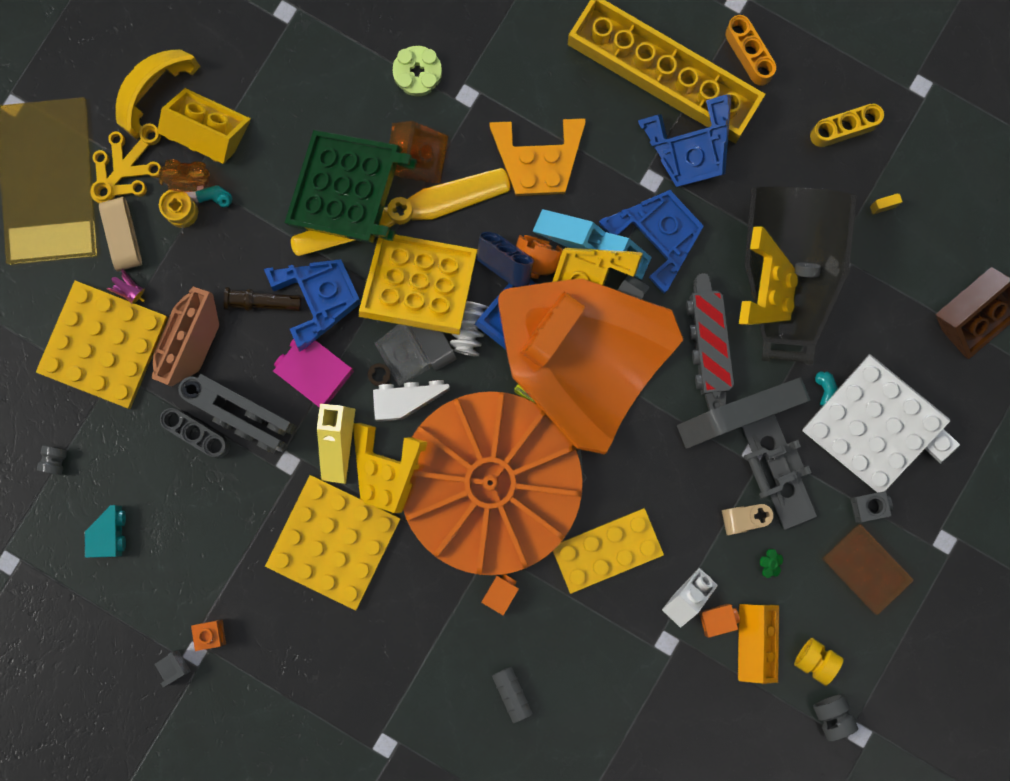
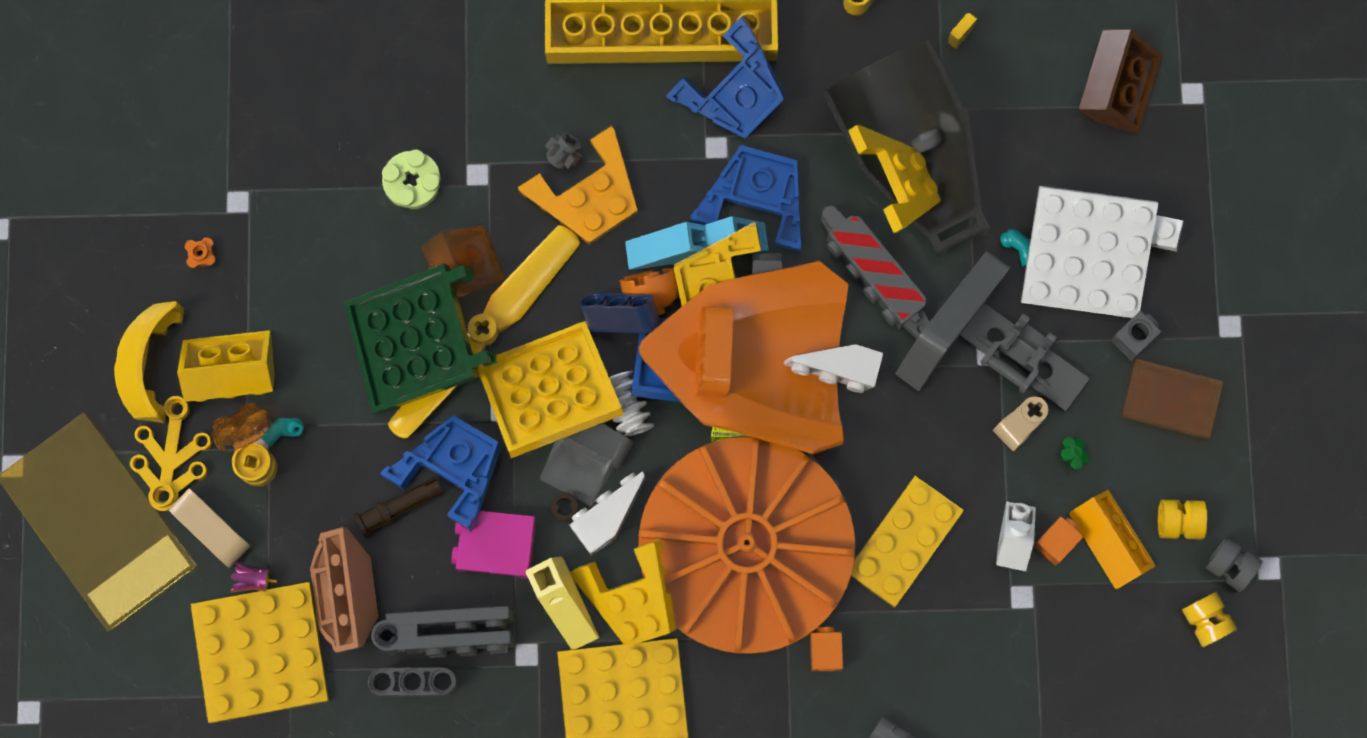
camera: 30 degrees left, 5 degrees down
none -> orange plate [185,238,216,268]
none -> dark grey gear [545,133,582,169]
none -> white slope [784,344,883,393]
none -> yellow wheel [1182,591,1237,647]

